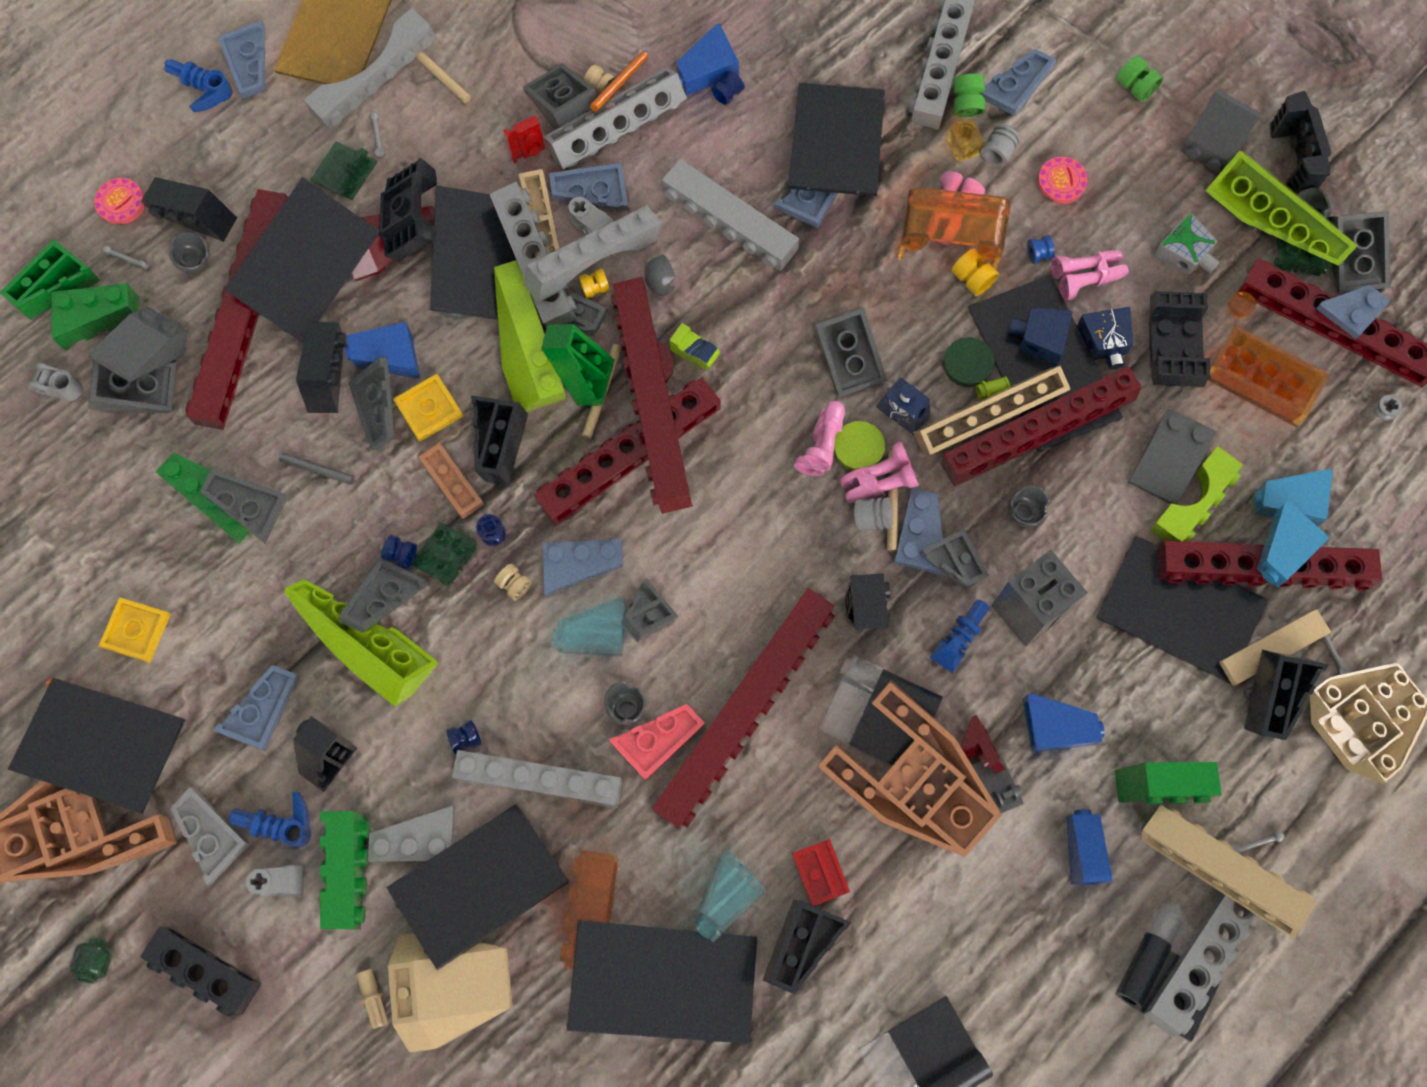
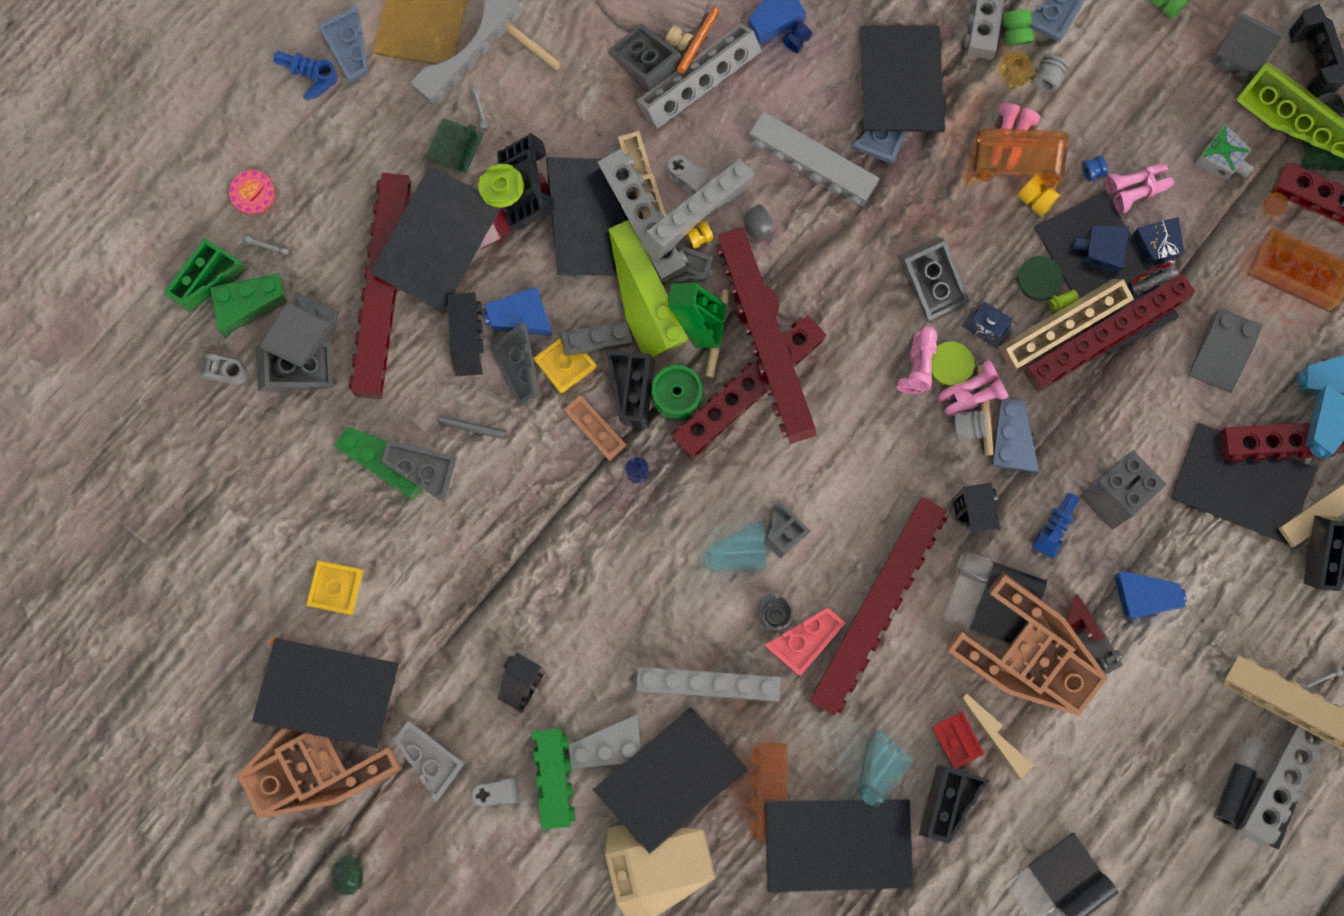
camera: 10 degrees left, 5 degrees up
black brick [140,926,262,1017] -> none
black wedge [141,177,237,242] -> none
dark grey hair [169,231,209,273] -> none
sand blue wing [213,665,299,751] -> none
blue piece [229,791,311,848] -> none
lime wedge [284,579,438,707] -> none
dark grey wing [339,558,427,633] -> none
tan axle [355,969,388,1029] -> none
clear blue wheel [381,535,417,568] -> none
clear green hinge [411,523,478,587] -> none
clear blue wheel [446,720,482,755] -> none
tan wheel [494,564,532,600] -> none
red plate [503,115,546,164] -> none
sand blue wing [543,539,623,596] -> none
sand blue wing [549,163,629,211] -> none
lime leg [669,323,720,370] -> none
dark grey wing [919,529,989,589] -> none
dark grey hair [1008,485,1050,528] -> none
coral tile [1037,157,1088,204] -> none
blue slope [1066,809,1112,885] -> none
green wedge [1115,762,1222,805] -> none
black plate [1149,291,1210,387] -> none
lime arch [1150,446,1243,542] -> none
none -> lime tile [478,164,524,208]
none -> dark grey plate [560,322,632,357]
none -> green wheel [652,365,702,421]
none -> tan slope [959,693,1033,780]
none -> clear slope [1130,260,1179,294]

